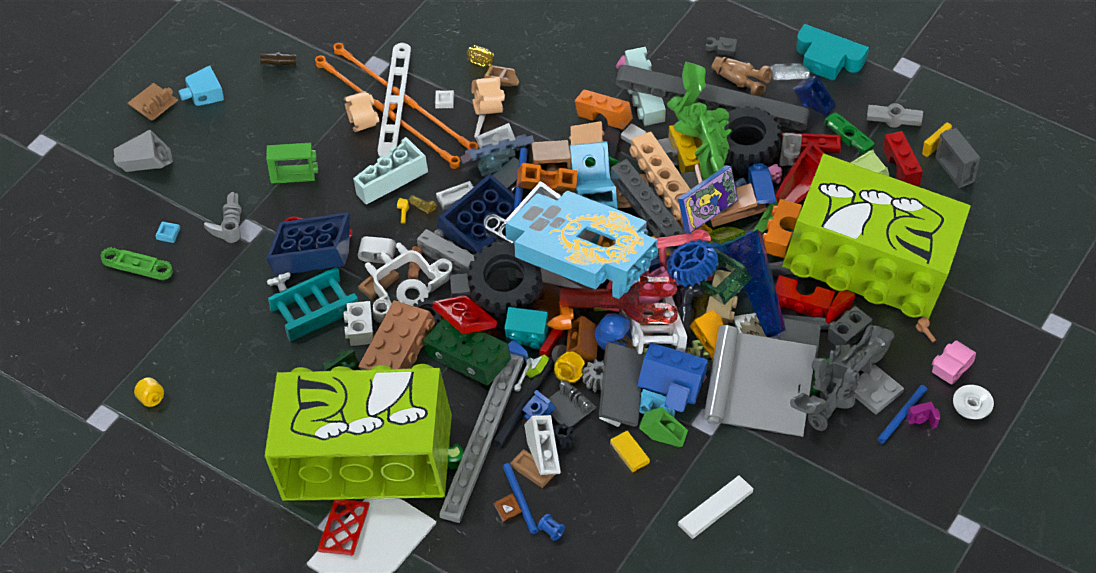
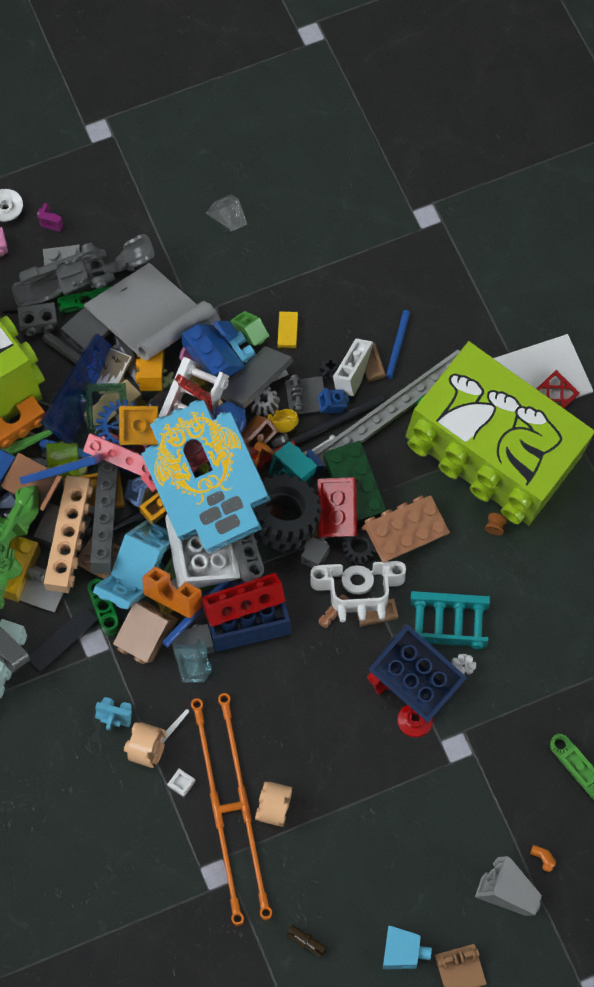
camera: 145 degrees left, 15 degrees up
medium azure tile [155,221,180,243] -> none
light grey piece [204,192,242,243] -> none
bright green window [267,143,318,183] -> none
dark green hips [322,349,359,371] -> none
white brick [344,301,373,346] -> none
light aqua wedge [353,137,428,204] -> none
white beam [358,237,396,264] -> none
white piece [378,43,411,157] -> none
yellow hand [397,198,409,224] -> none
clear yellow arm [409,195,437,213] -> none
light grey piece [417,229,474,274] -> none
white tile [436,181,473,210] -> none
sand blue wing [461,134,534,164] -> none
clear yellow brick [467,44,494,66] -> none
white plate [475,123,516,149] -> none
medium nougat slope [484,65,519,86] -> none
dark orange tile [493,493,522,522] -> none
lime tile [525,354,549,378] -> none
blue bush [537,514,565,541] -> none
light nougat piece [569,121,604,145] -> none
orange arch [575,89,633,130] -> none
white tile [621,123,646,144] -> none
white tile [678,476,753,539] -> none
red arch [771,276,835,318] -> none
red slope [826,290,855,324] -> none
blue piece [877,385,927,444] -> none
none -> medium azure hips [95,697,132,731]
none -> light orange tile [119,406,159,445]
none -> red brick [201,573,285,627]
none -> clear slope [206,194,247,231]
none -> orange arm [530,845,556,872]

